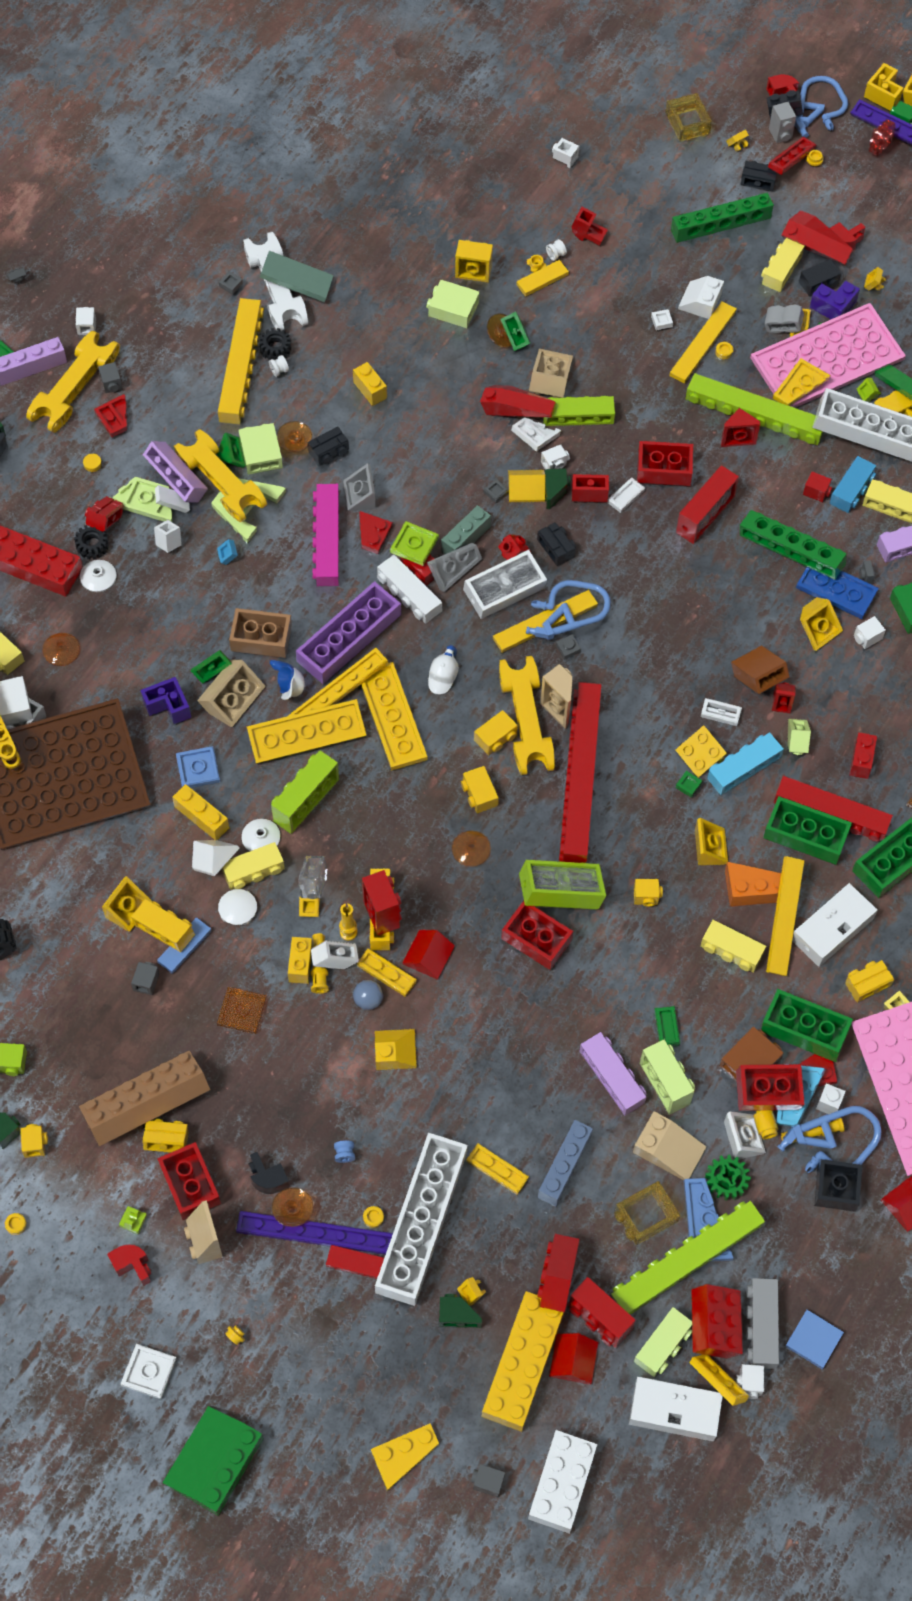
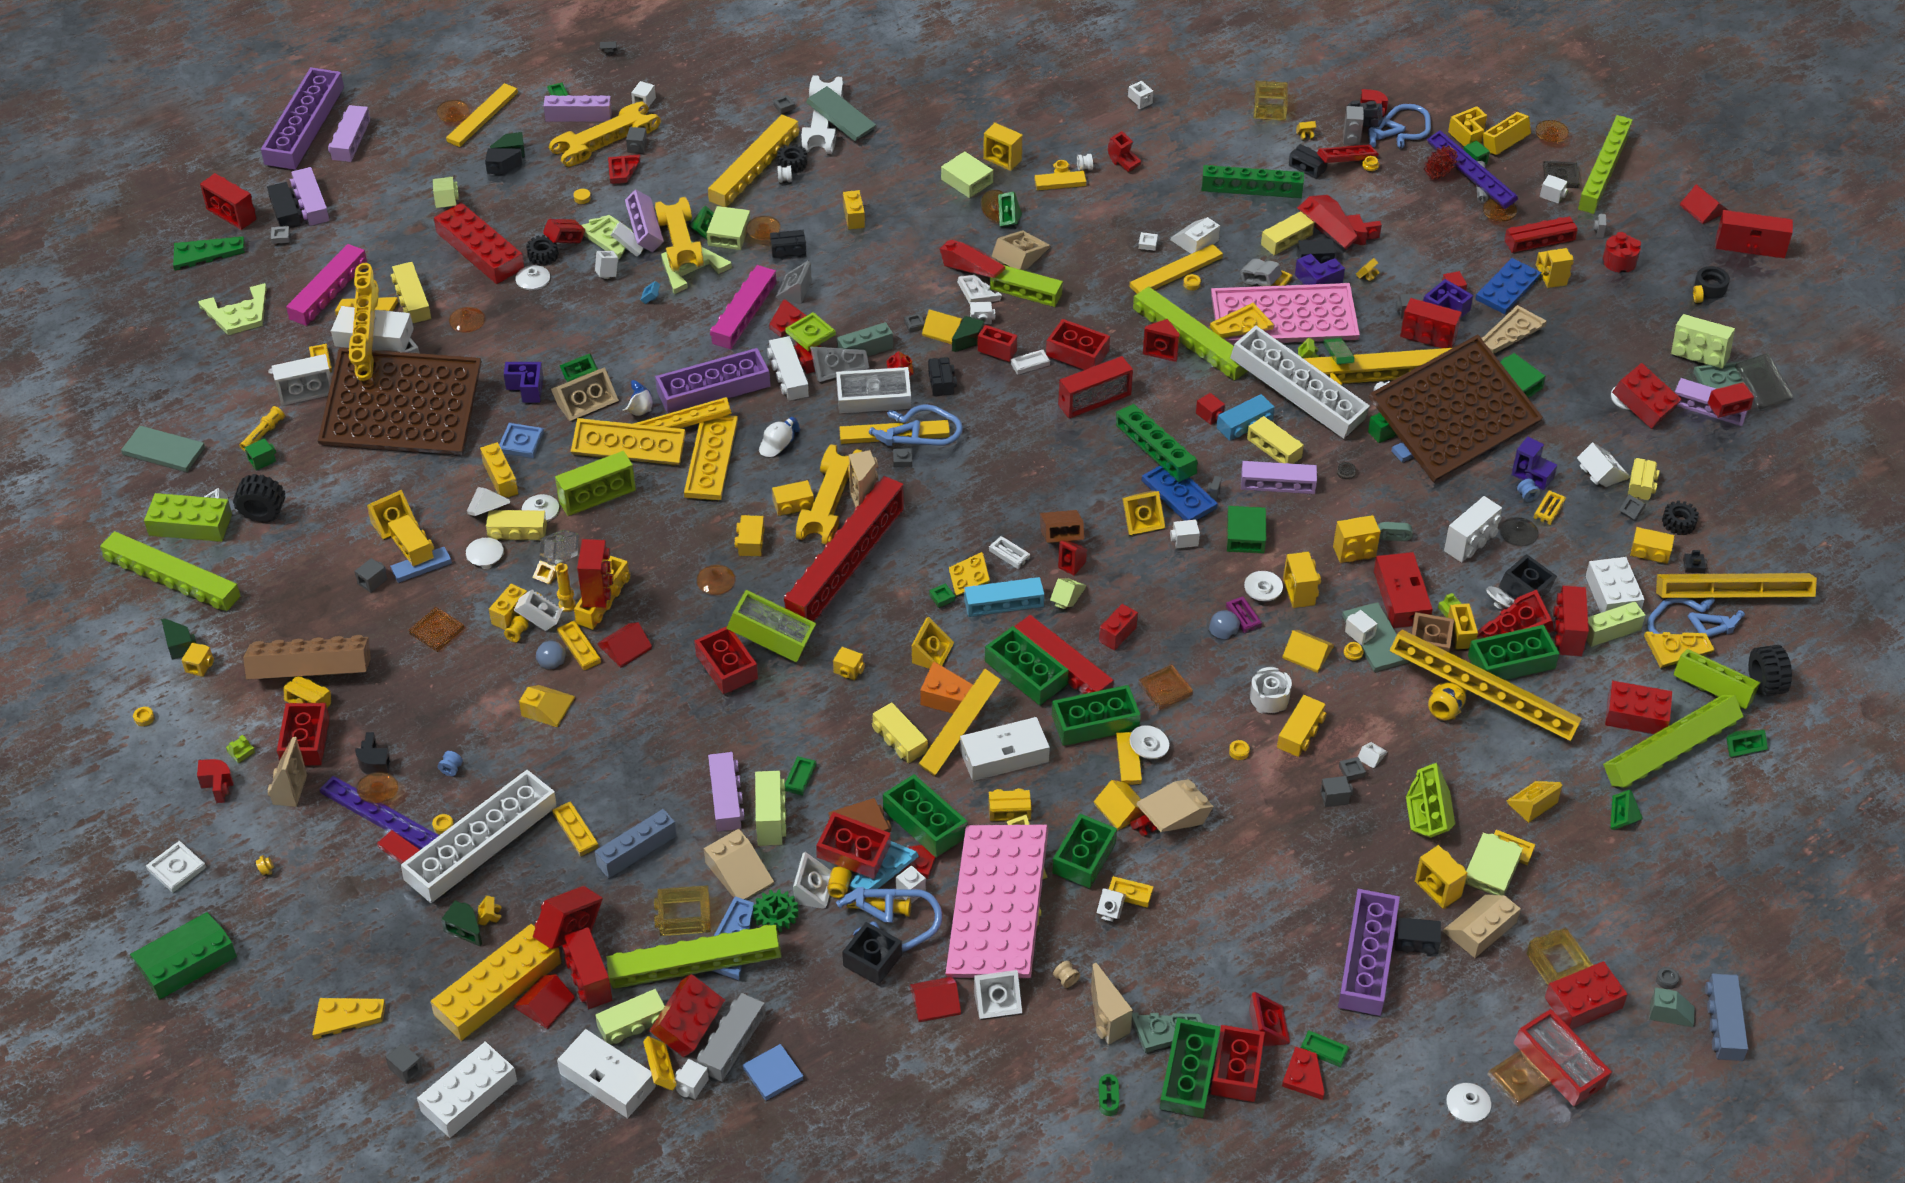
camera: 25 degrees right, 15 degrees down
medium nougat brick [229,608,292,658] -> none

